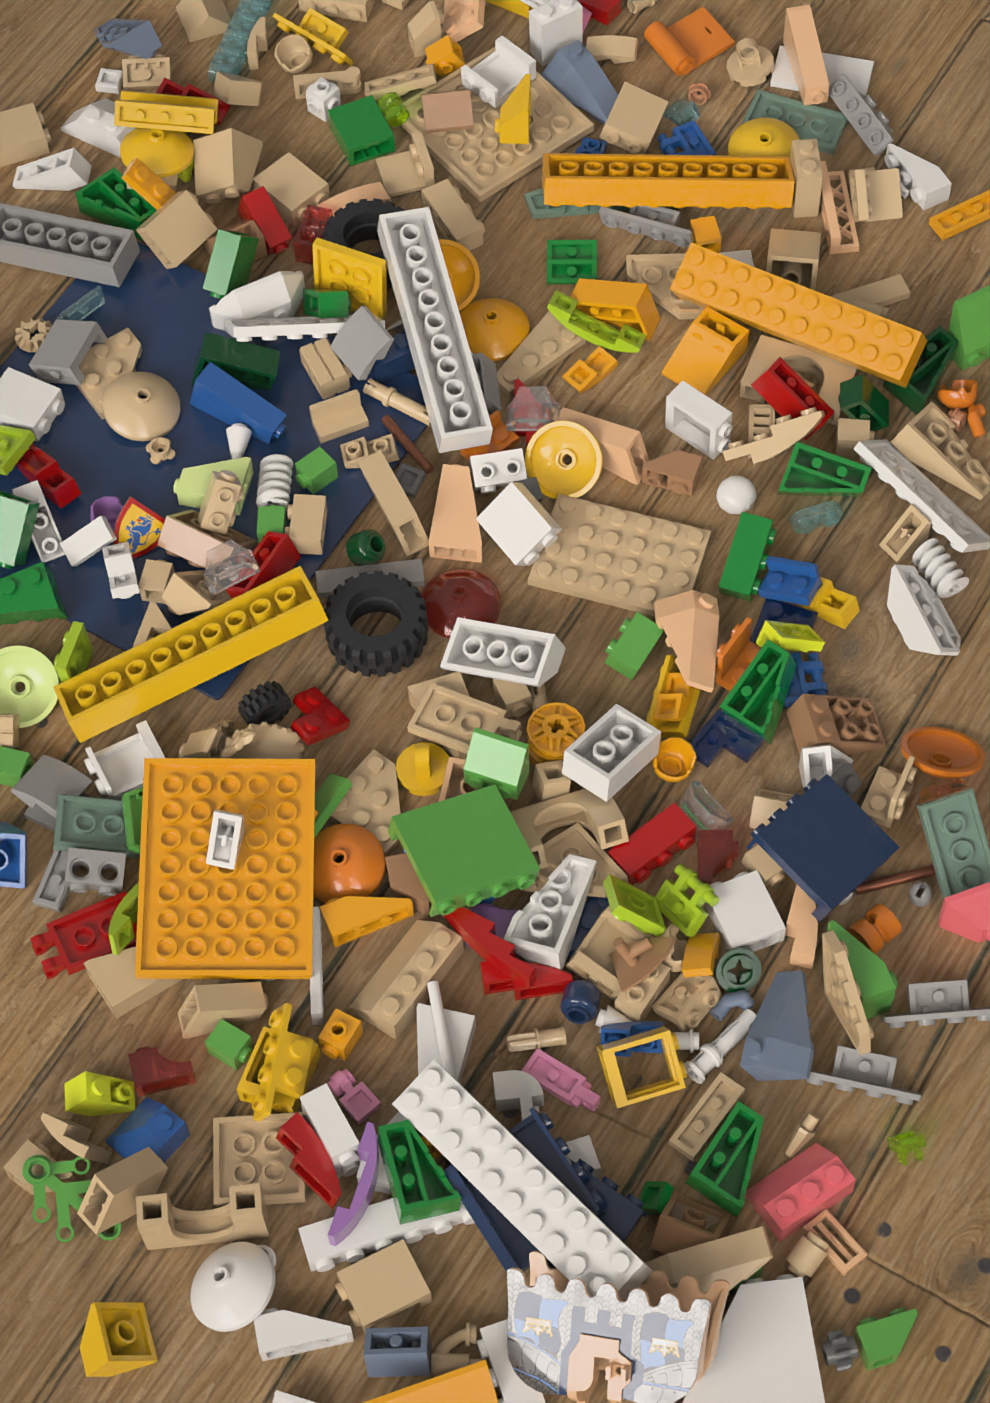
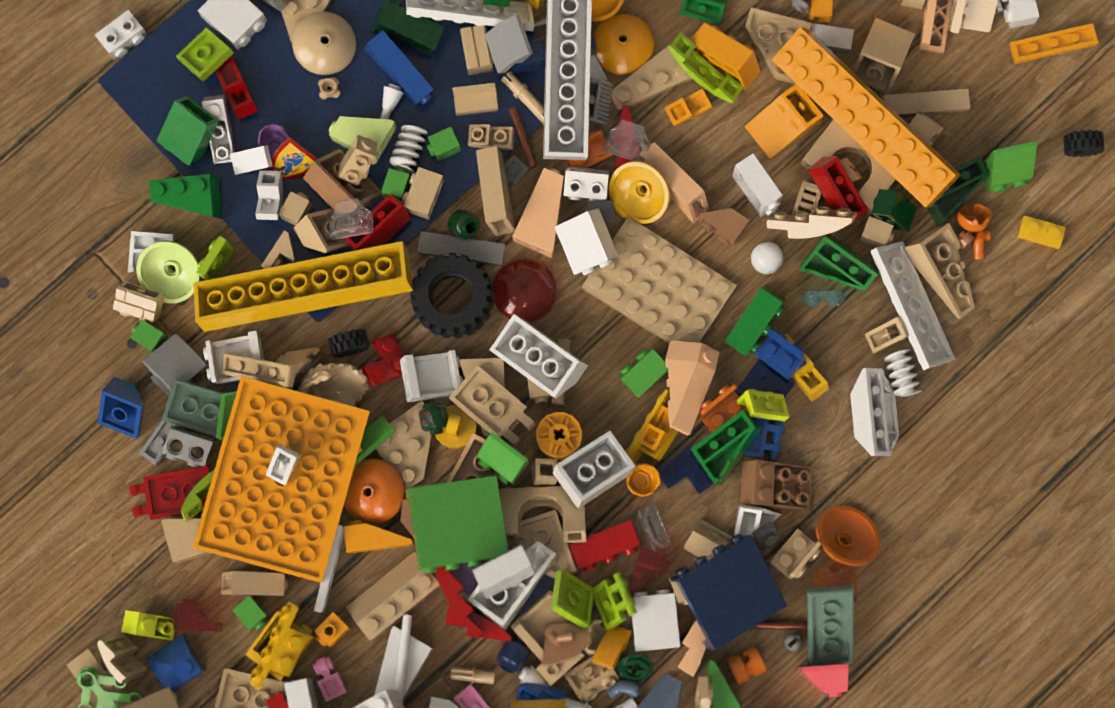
camera: 20 degrees right, 20 degrees up
none -> tan tile [221,353,297,388]
none -> white panel [400,350,463,402]
none -> dark green head [419,402,448,435]
none -> white brick [472,546,536,599]

